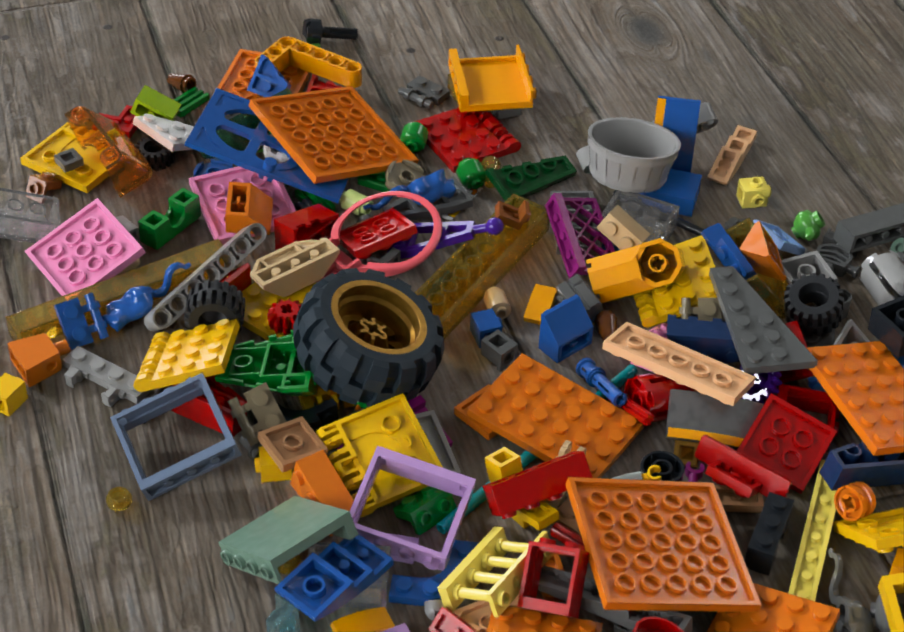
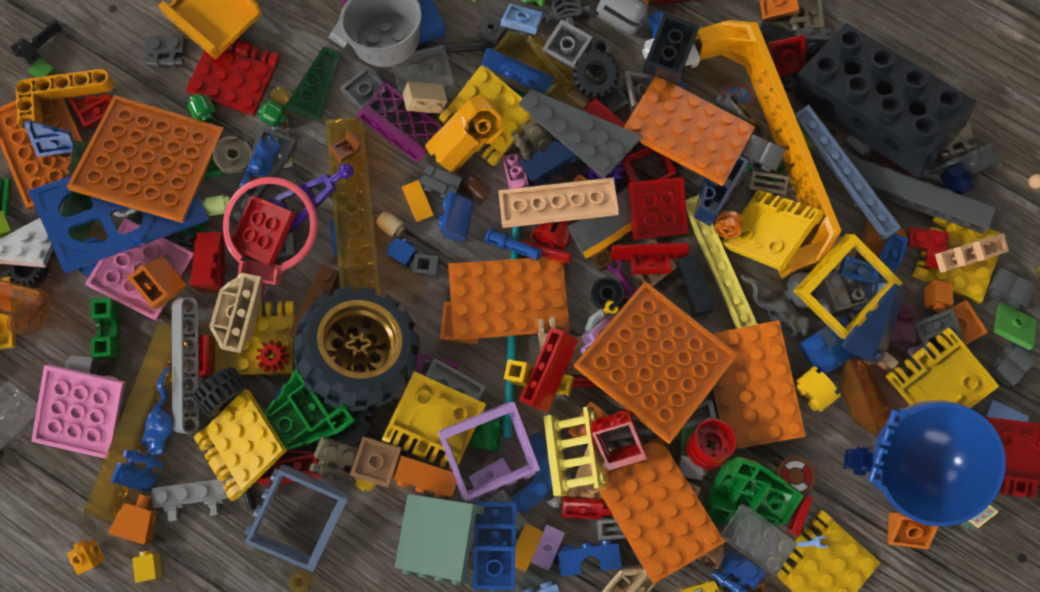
camera: 40 degrees left, 35 degrees up
orange slope [739,221,787,281] -> none

